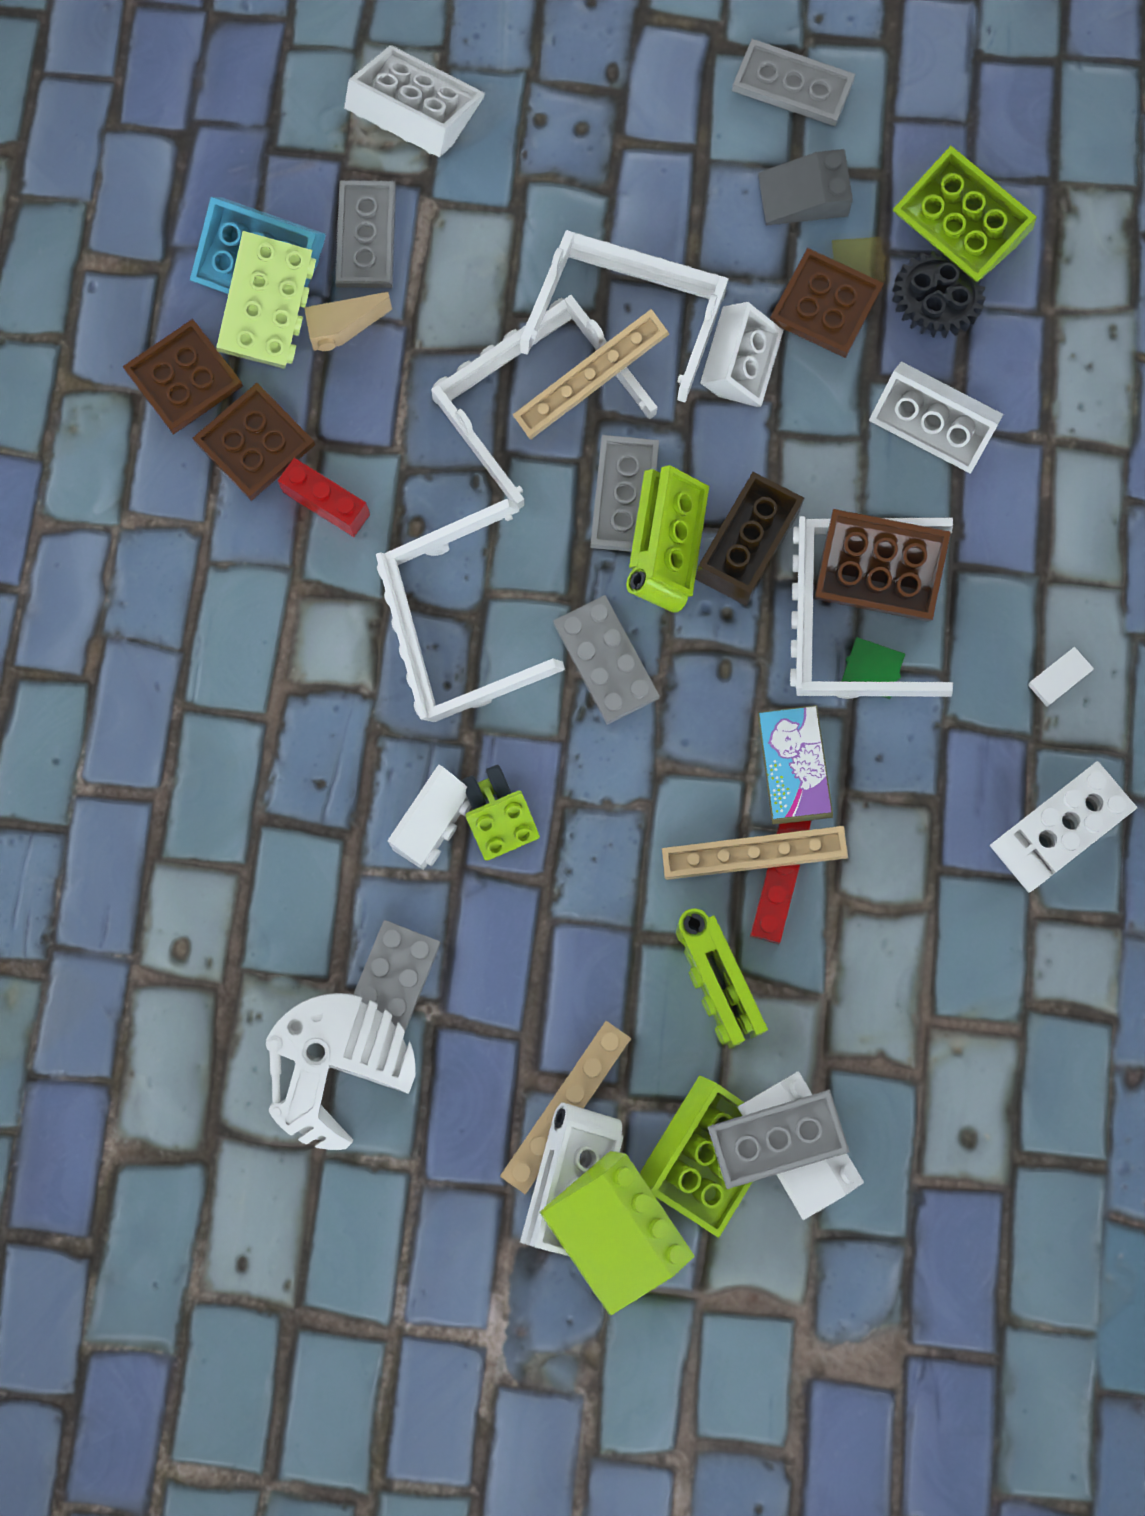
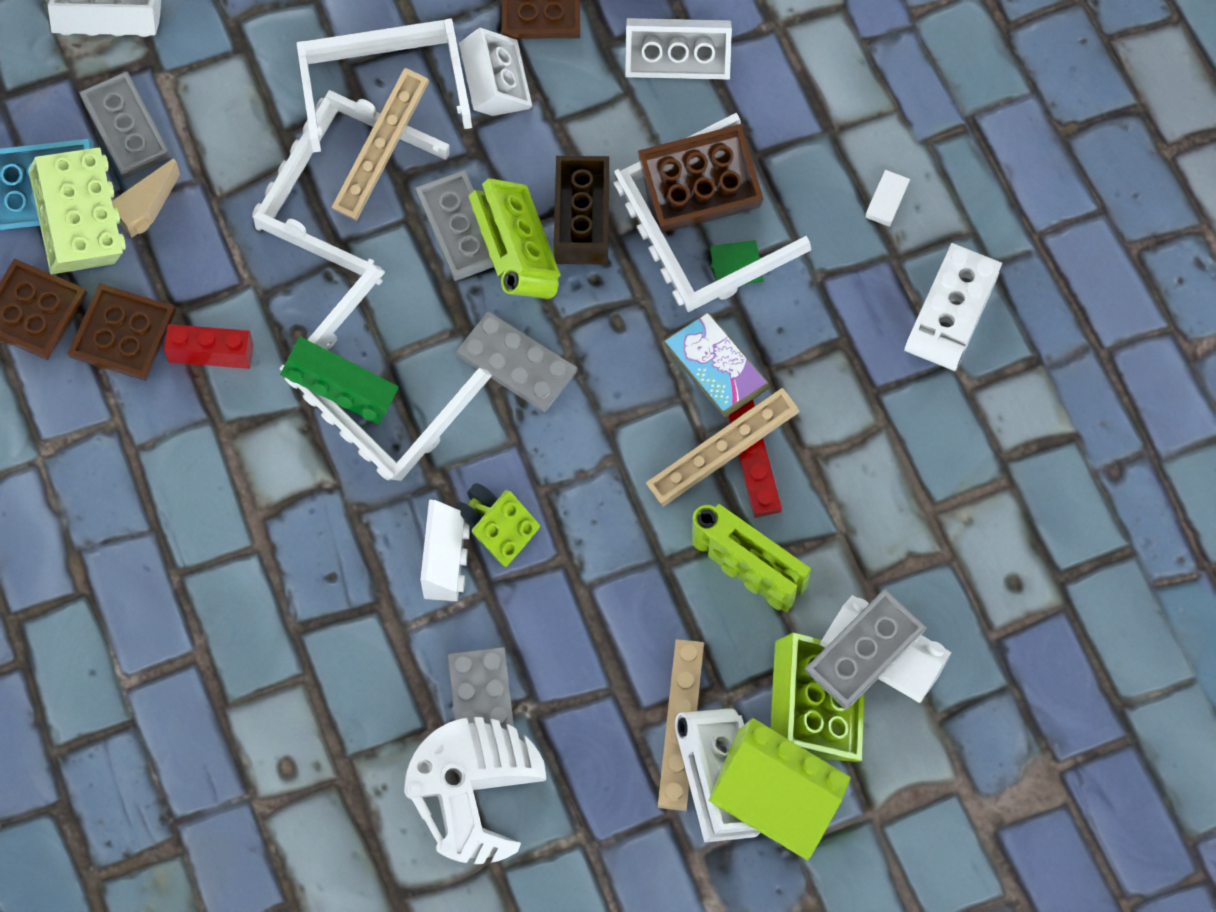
camera: 30 degrees left, 10 degrees down
none -> green brick [280,336,399,425]

